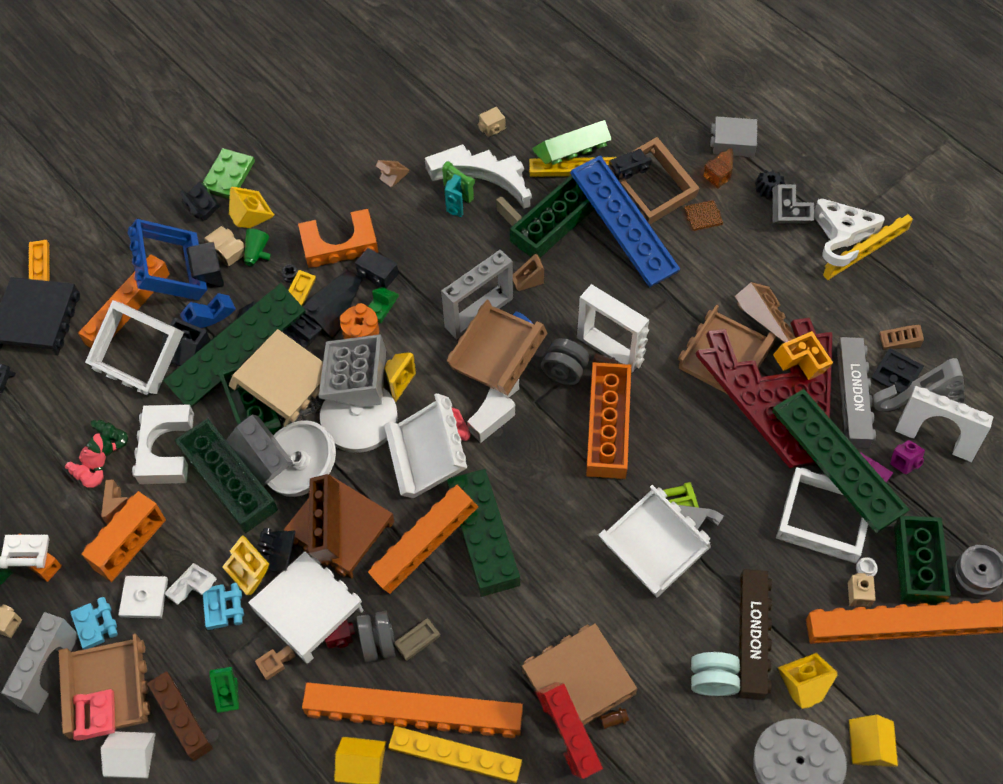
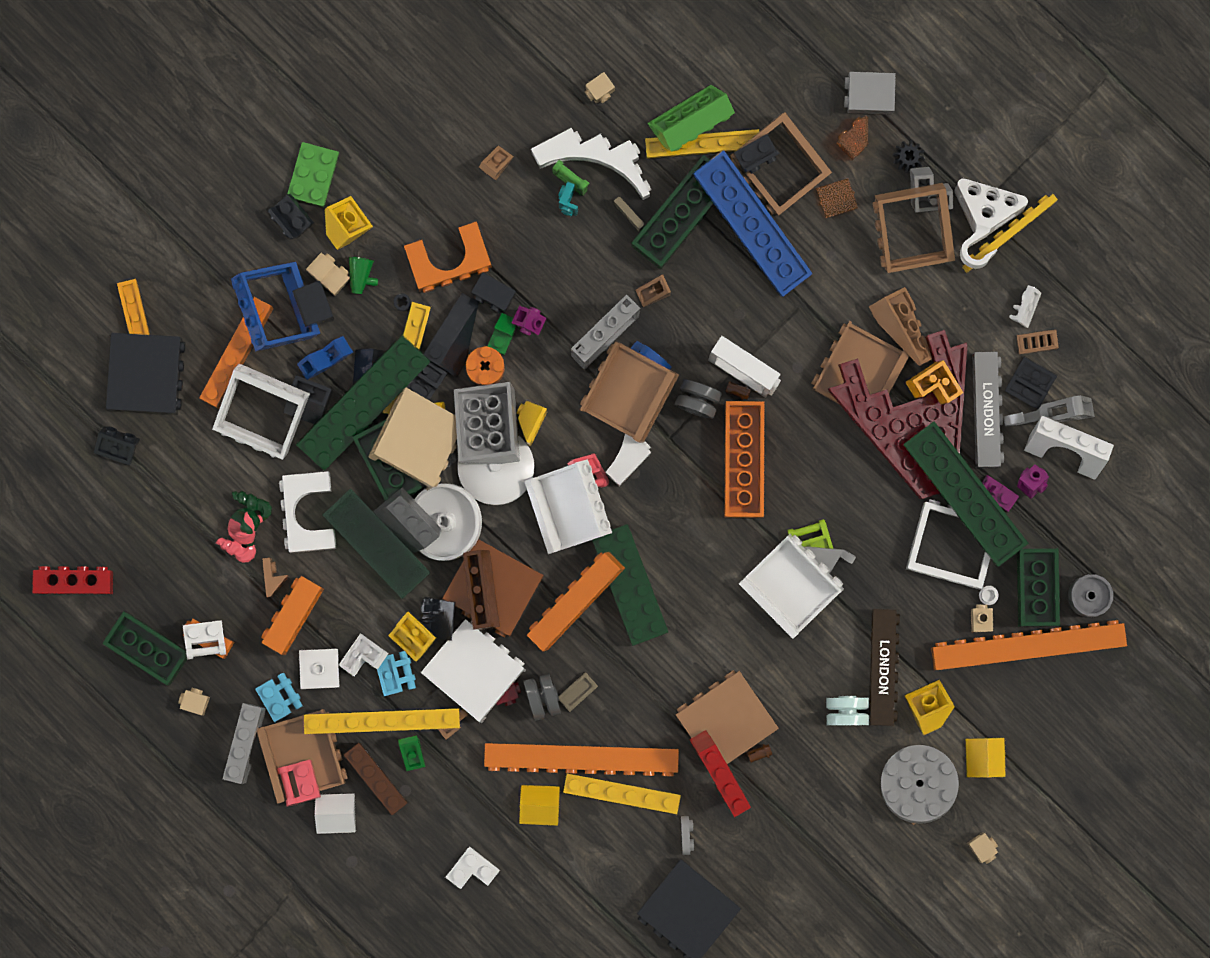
camera: 10 degrees left, 25 degrees up
none -> yellow plate [304,709,460,734]
none -> magenta brick [512,306,546,336]
none -> medium nougat window [872,183,955,273]
none -> white plate [1009,285,1041,328]

